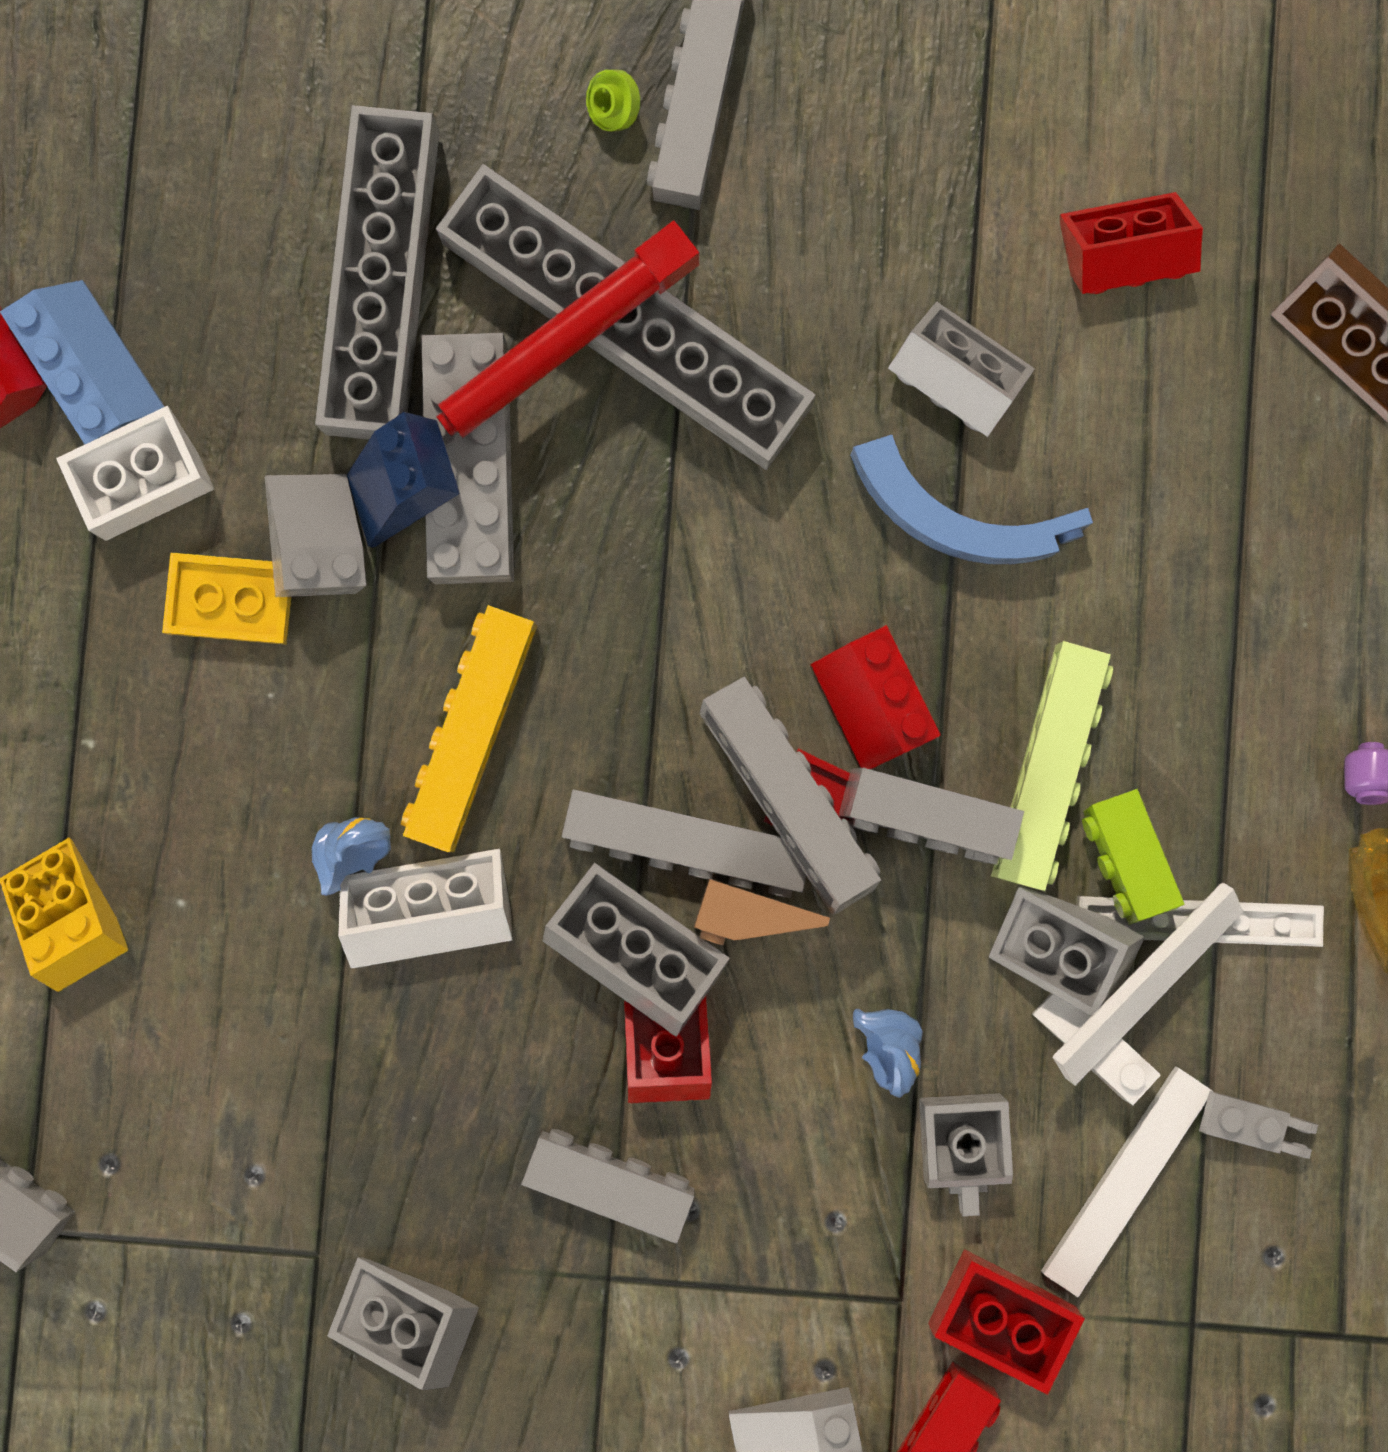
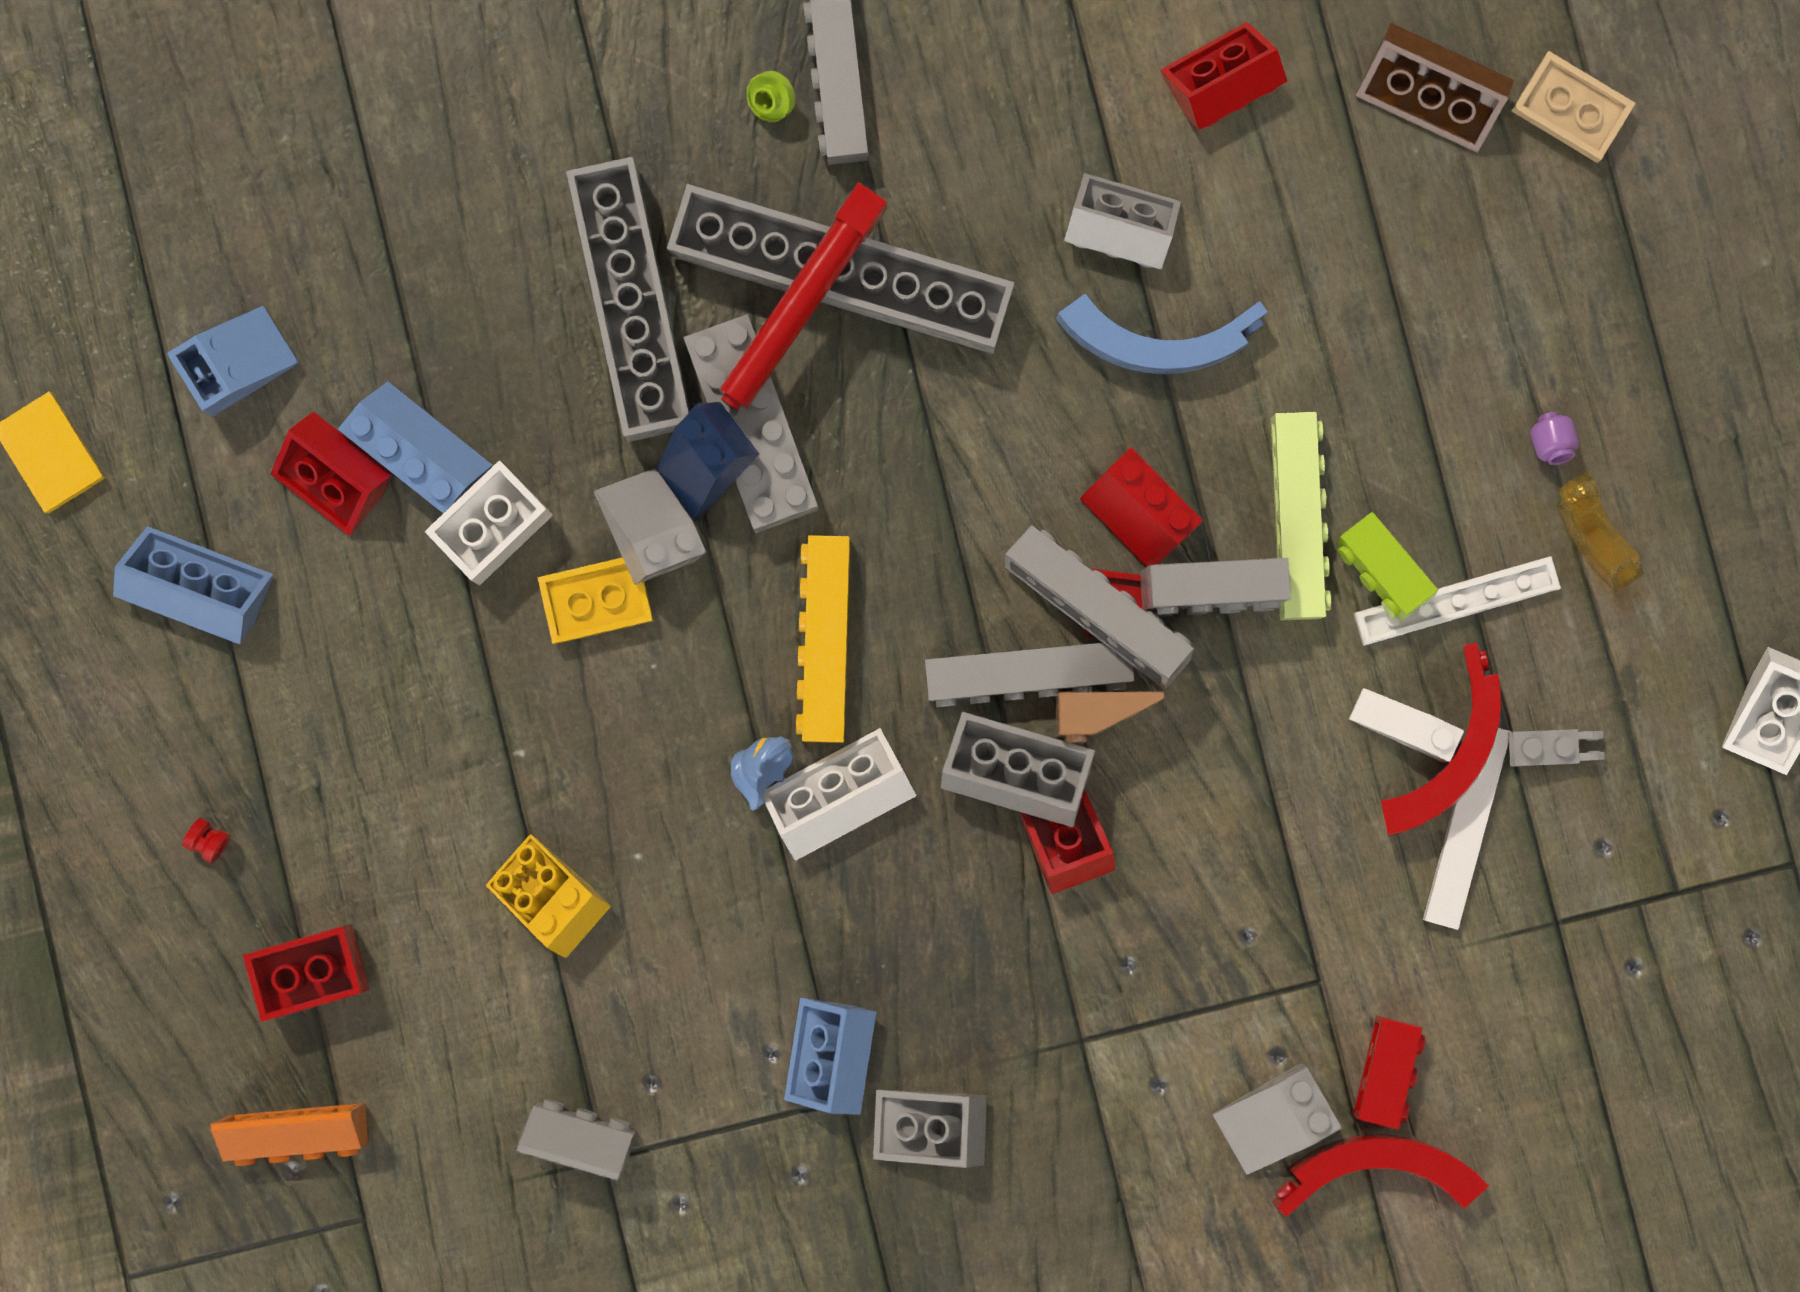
camera: 20 degrees left, 0 degrees up
light grey brick [521,1129,694,1244] -> none
medium blue hair [853,1009,923,1098] -> none
light grey hinge [919,1093,1013,1216] -> none
red brick [928,1249,1085,1395] -> none
light grey slope [989,886,1145,1016] -> none
white tile [1053,883,1243,1086] -> none
none -> medium blue slope [784,998,877,1115]
none -> red arch [1381,643,1501,837]

